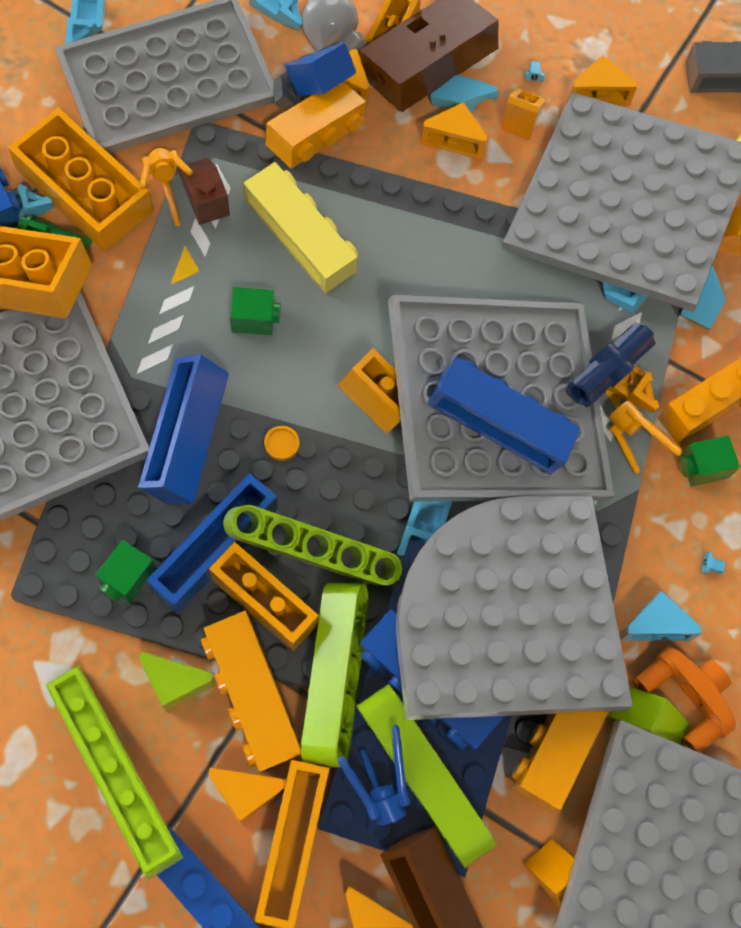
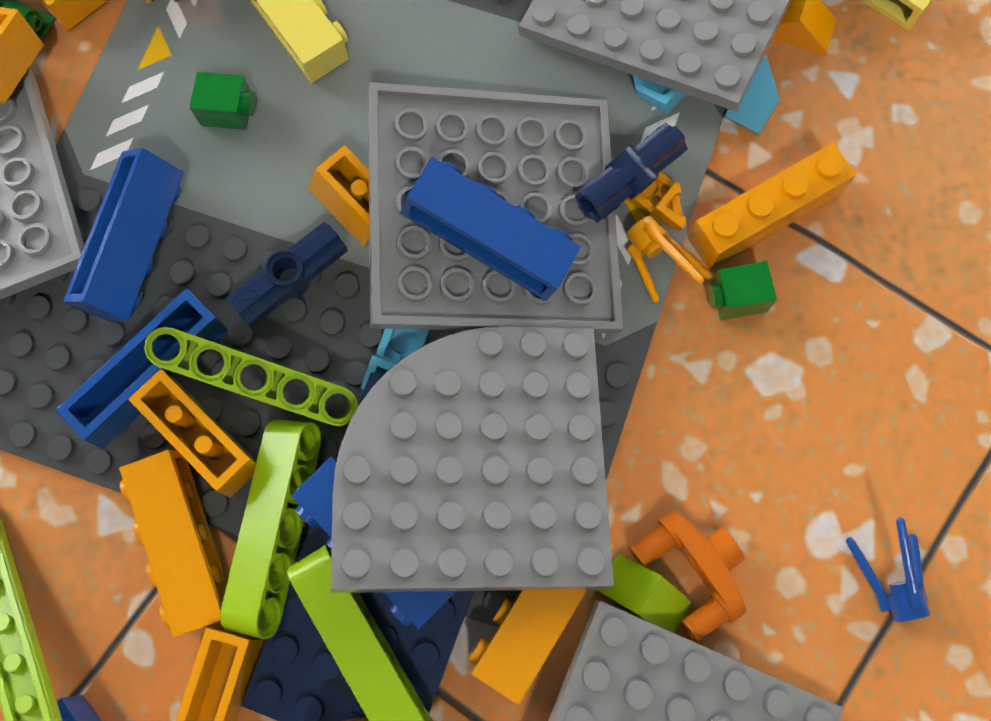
camera: 15 degrees right, 5 degrees up
green brick [95,539,156,604] -> none
lime slope [139,651,216,711] -> none
light orange slope [208,768,286,824] -> none
light orange piece [264,426,299,461] -> none
blue plant [338,725,411,825] -> none
medium azure slope [620,591,701,641] -> none
medium azure piece [701,551,726,574] -> none
none -> dark blue piece [226,222,348,328]

